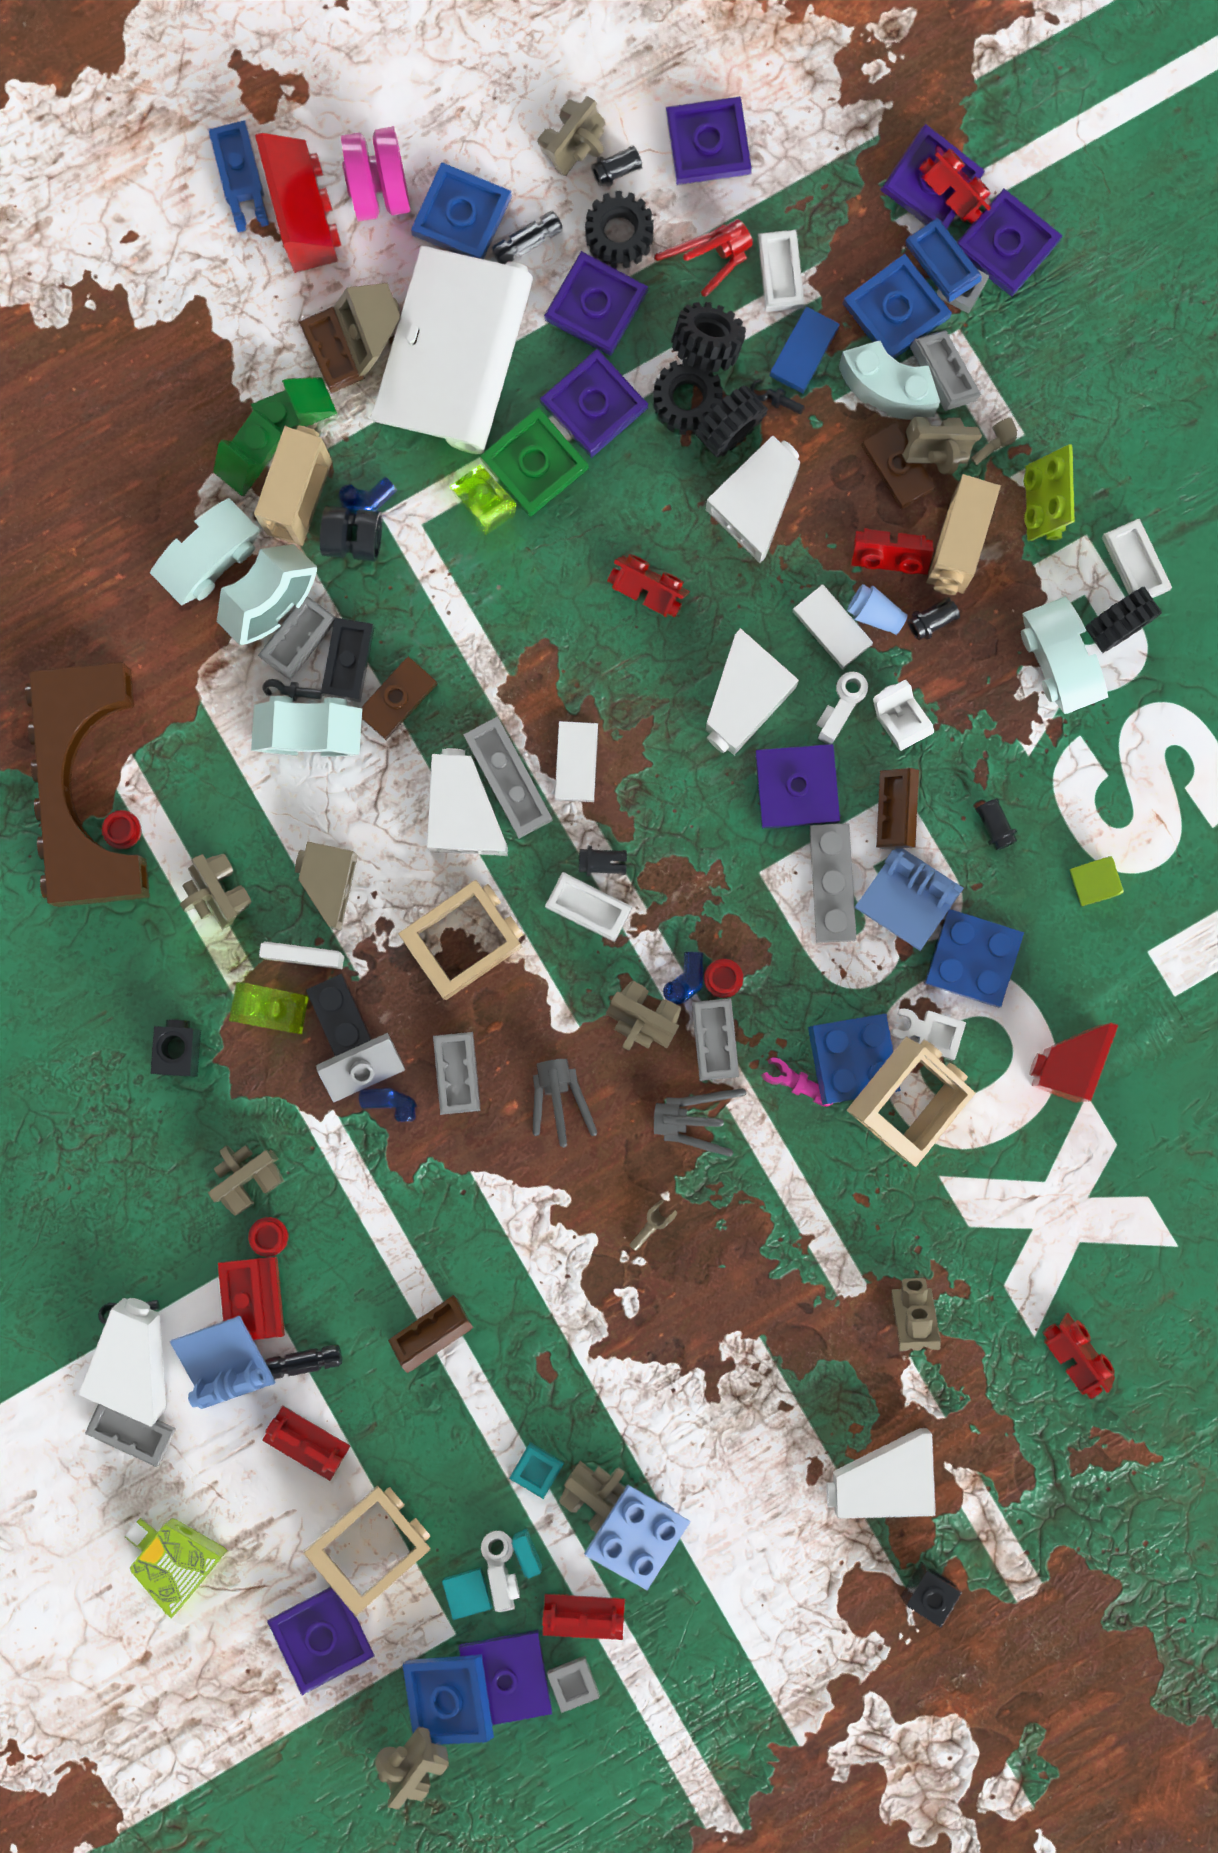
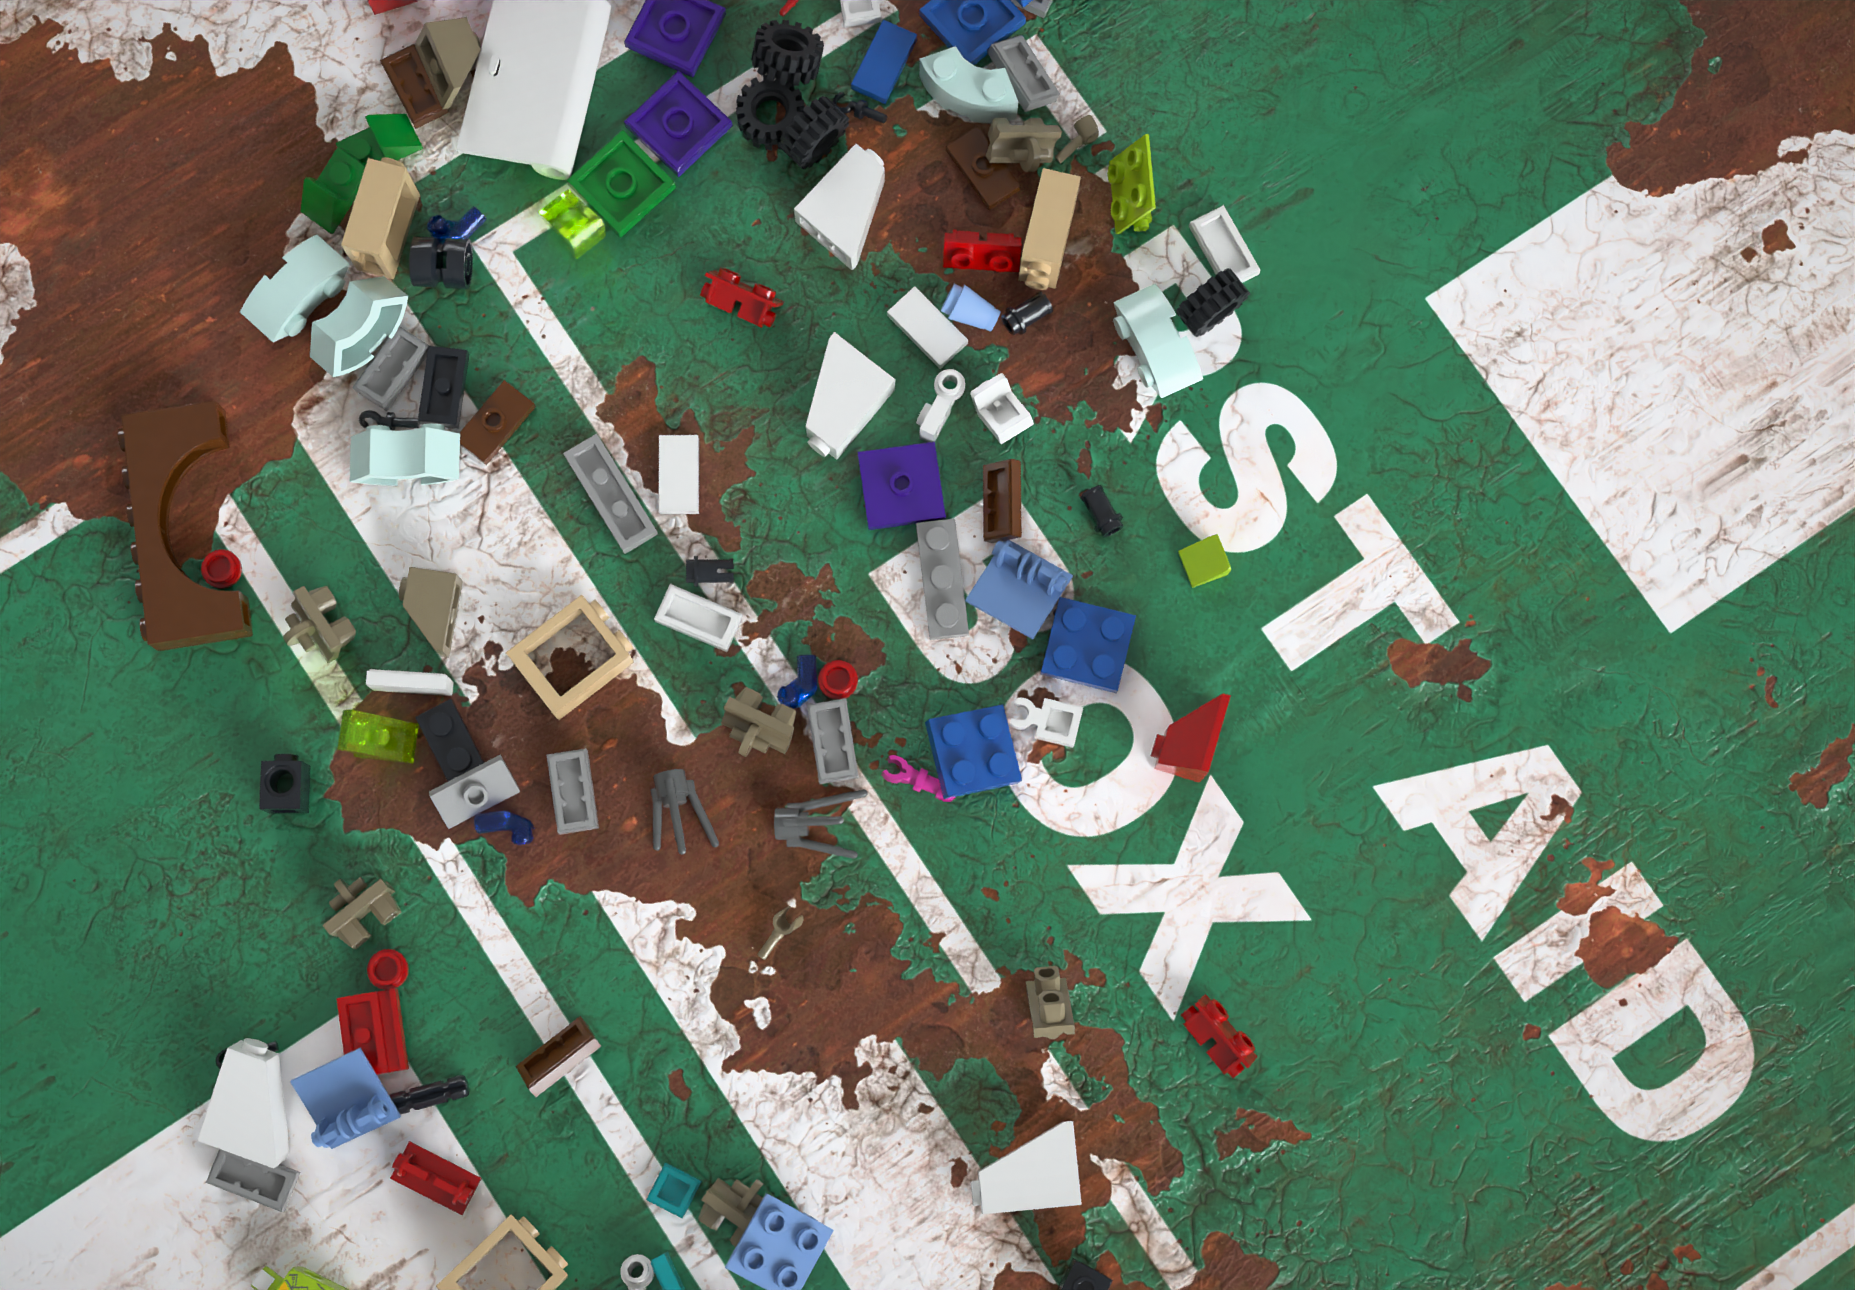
camera: 15 degrees left, 5 degrees down
white slope [427,748,508,856] -> none
tan window [846,1037,975,1167] -> none

